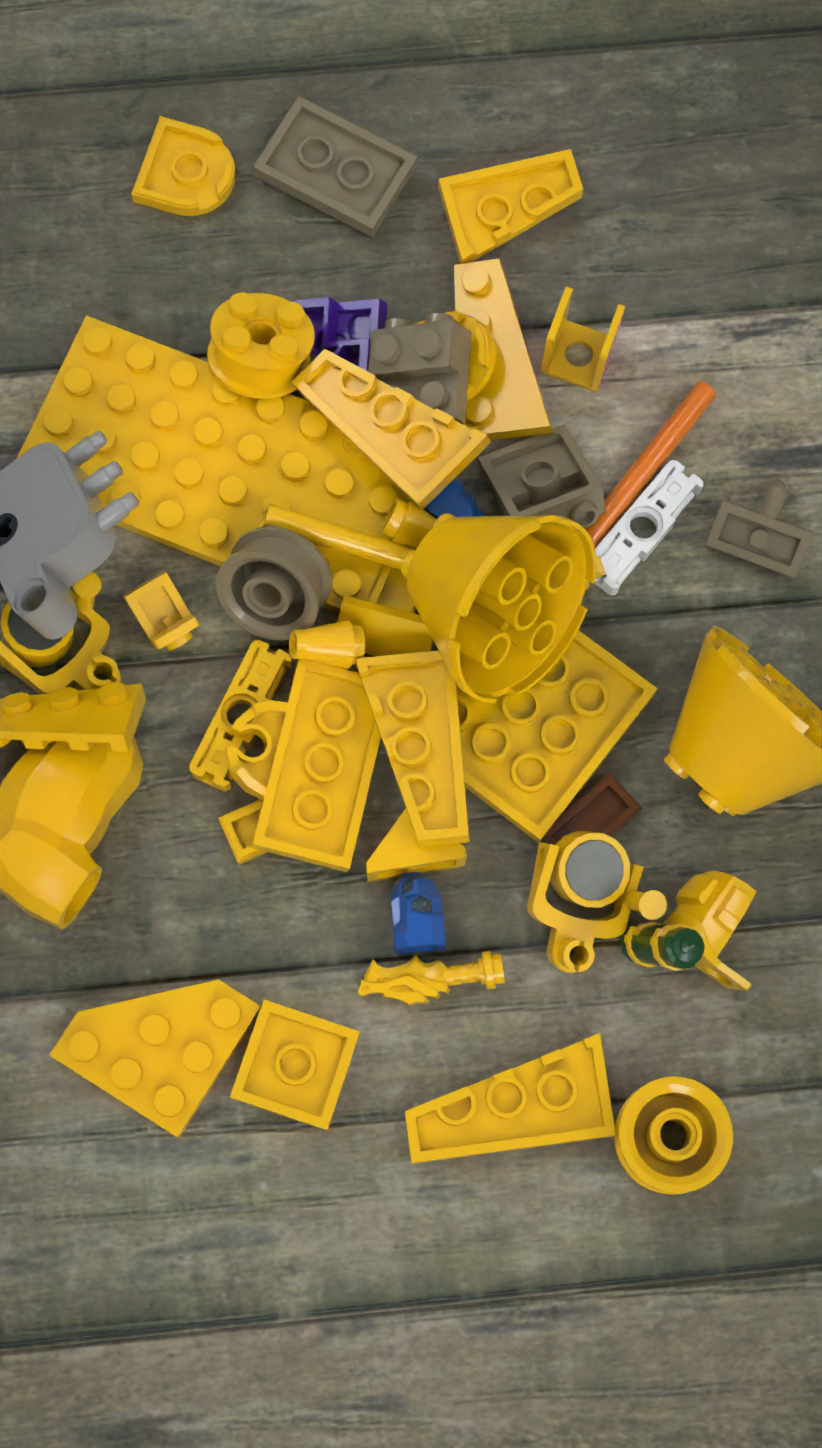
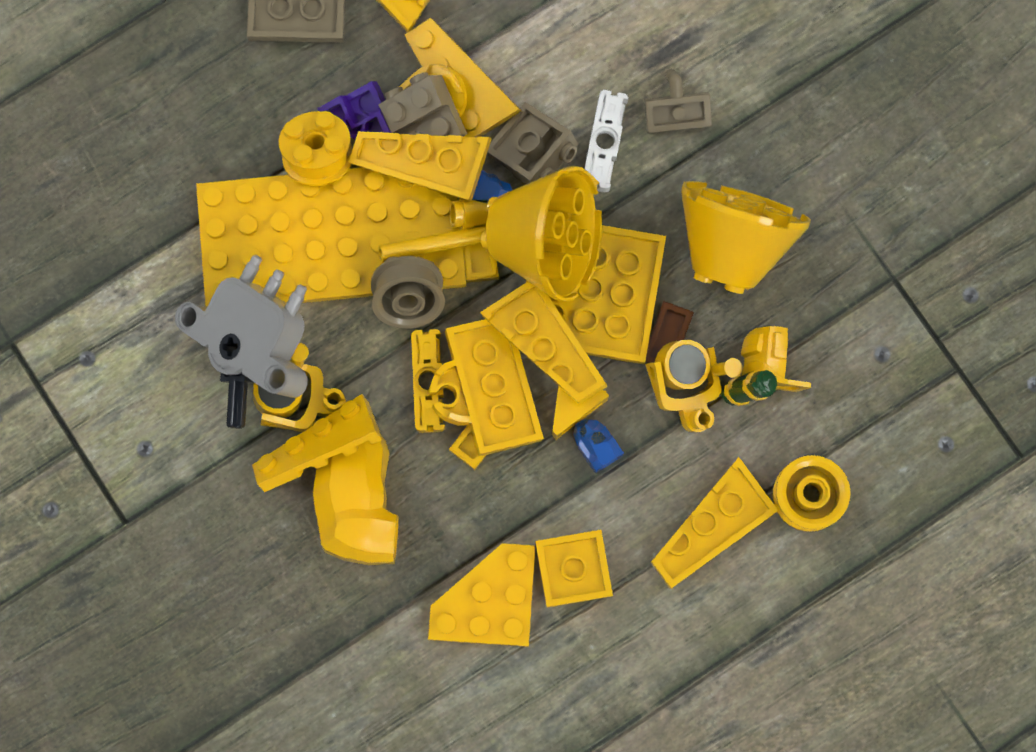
camera: 25 degrees left, 5 degrees up
yellow bracket [122,571,200,651] -> none
yellow tile [131,116,236,216] -> none
yellow cone [289,620,365,669] -> none
yellow tile [338,595,434,656] -> none
yellow piece [357,951,505,1006] -> none
yellow piece [540,286,626,392] -> none
orange piece [584,381,717,548] -> none

